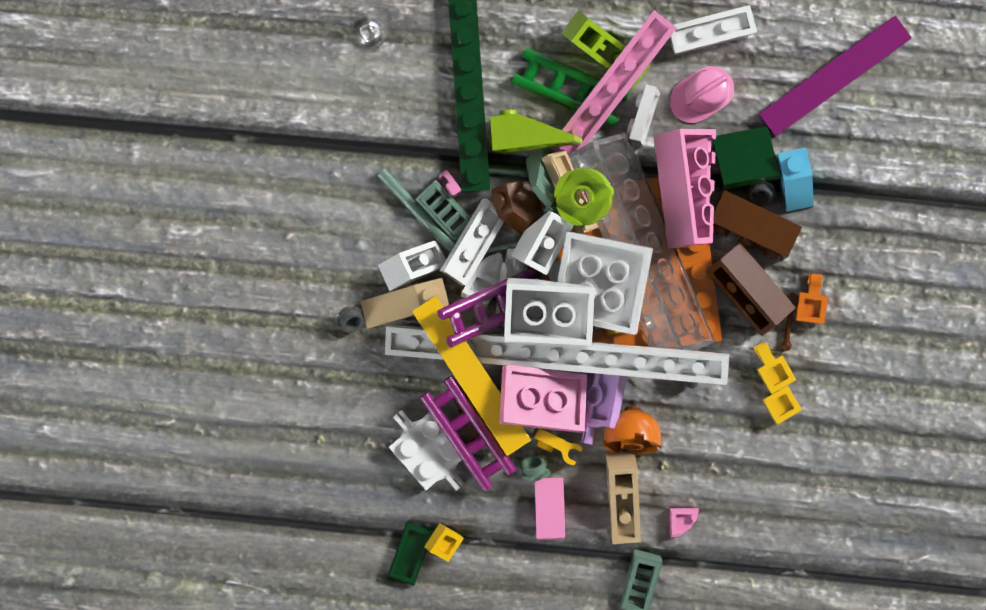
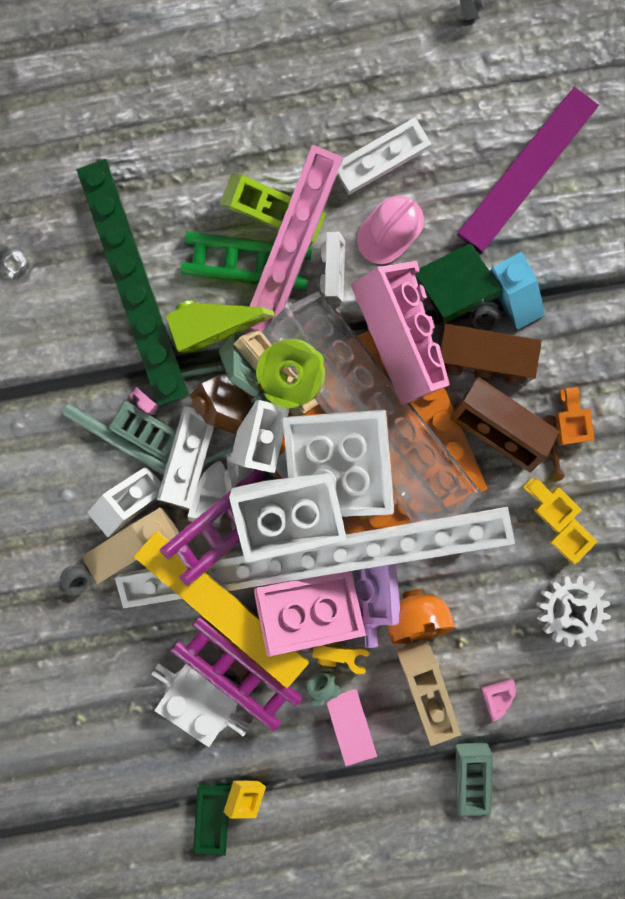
camera: 10 degrees left, 0 degrees up
none -> white gear [536,575,611,647]

